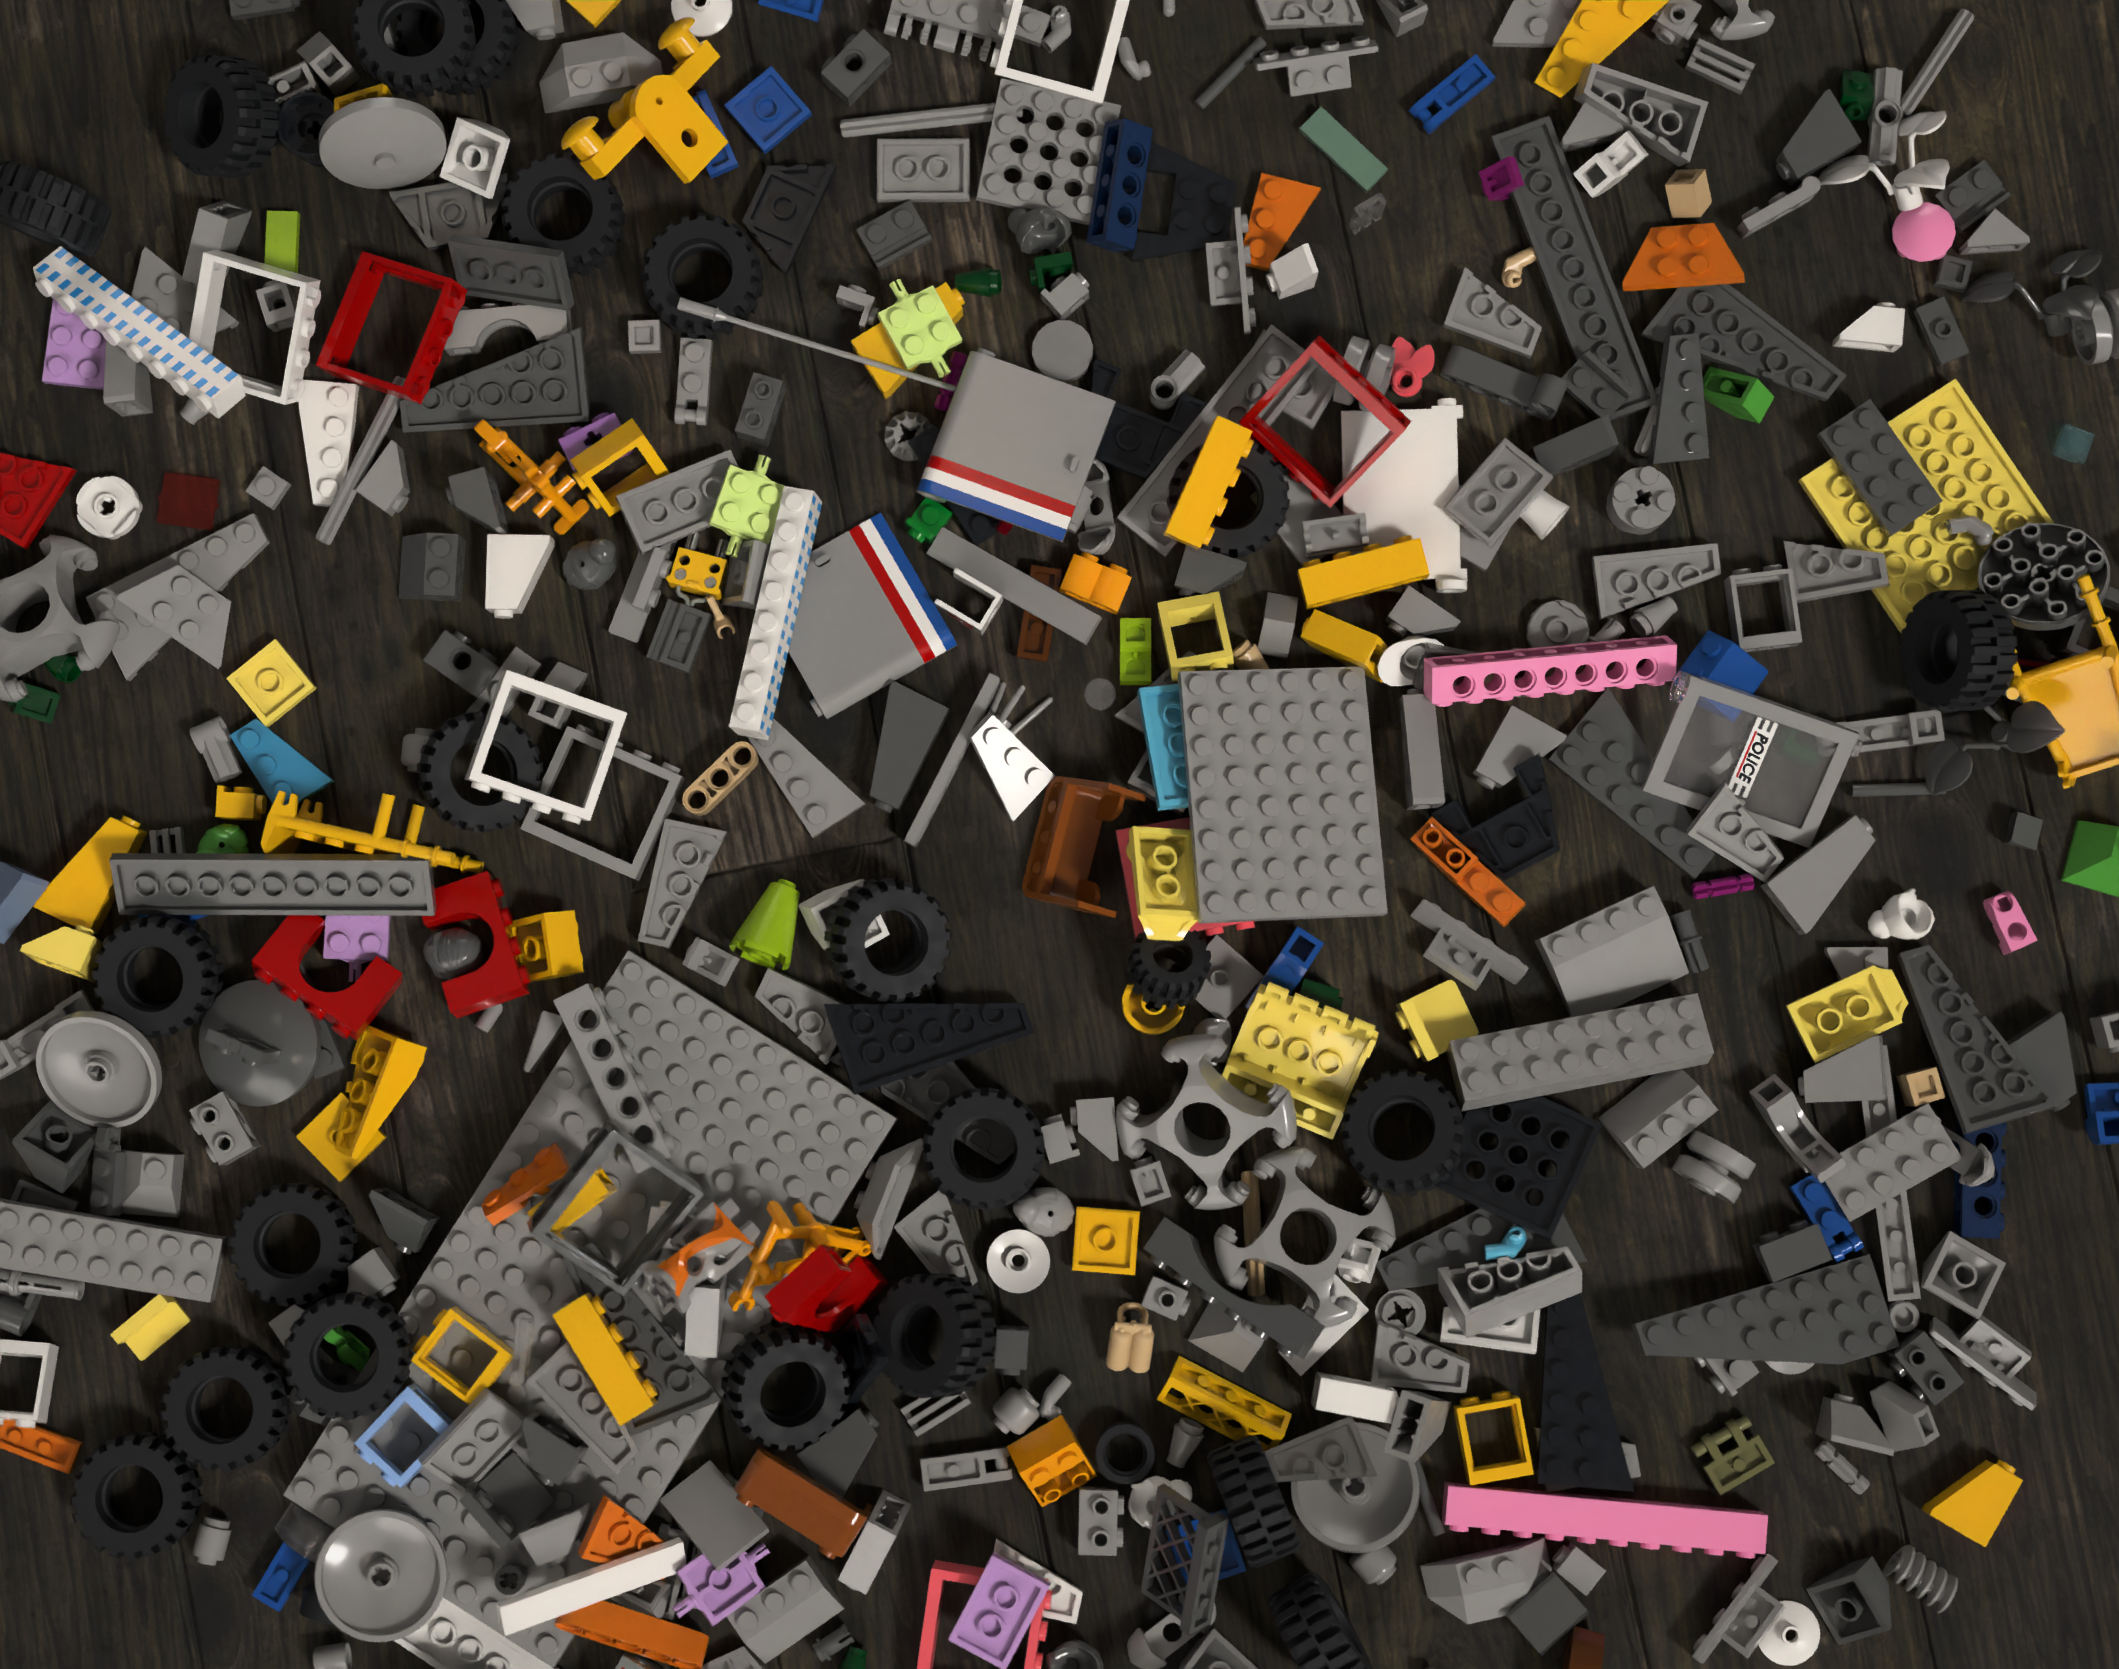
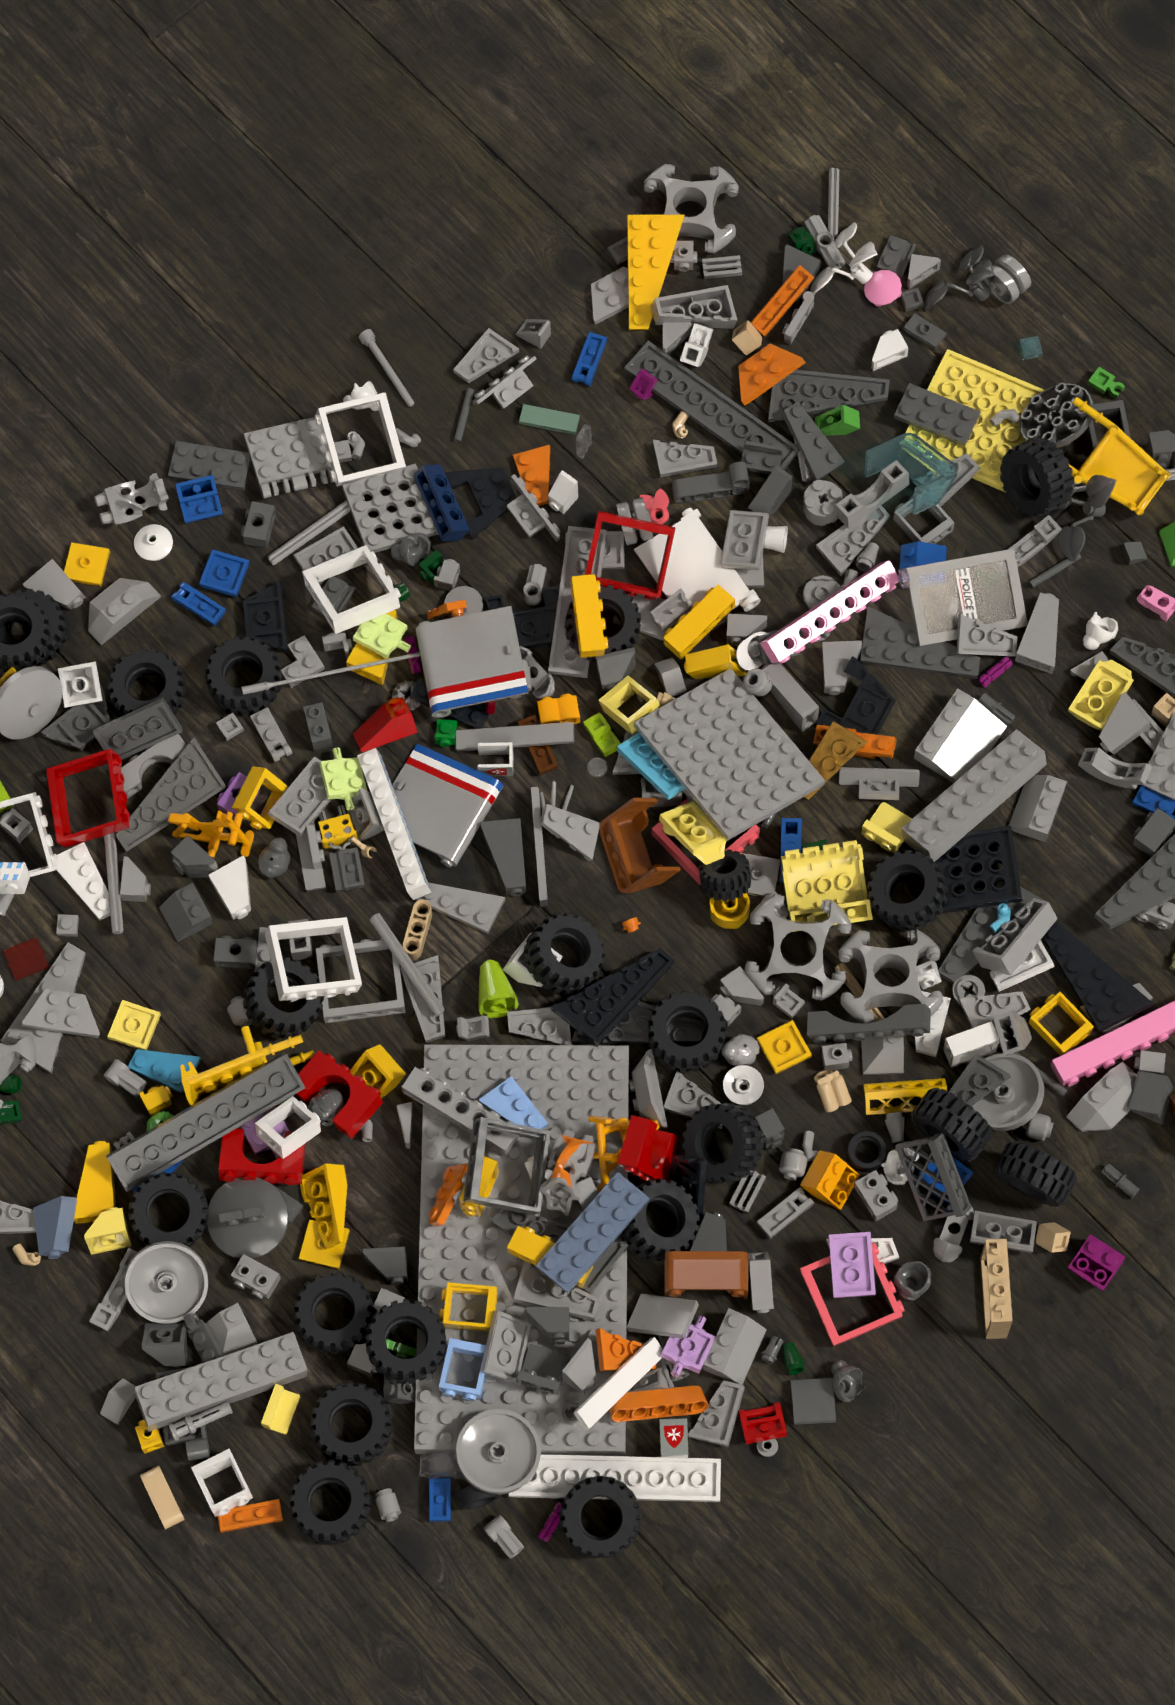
camera: 30 degrees left, 15 degrees down
yellow piece [561,17,728,184] -> none
light grey wheel [1672,1130,1756,1204] -> none
none -> white window [255,1096,321,1159]
none -> light grey plate [281,635,325,688]
none -> white window [302,545,401,634]
none -> red slope [353,697,418,753]
none -> light grey axle [370,913,445,1016]
none -> orange wing [426,599,467,620]
none -> light blue wing [478,1076,548,1129]
none -> sand blue plate [536,1172,650,1294]
none -> orange plate [622,917,641,933]
none -> light grey head [743,668,772,696]
none -> orange tile [751,265,815,336]
none -> pearl gold wing [804,721,867,800]
none -> light grey arch [835,460,909,529]
none -> clear light blue windscreen [864,433,958,515]

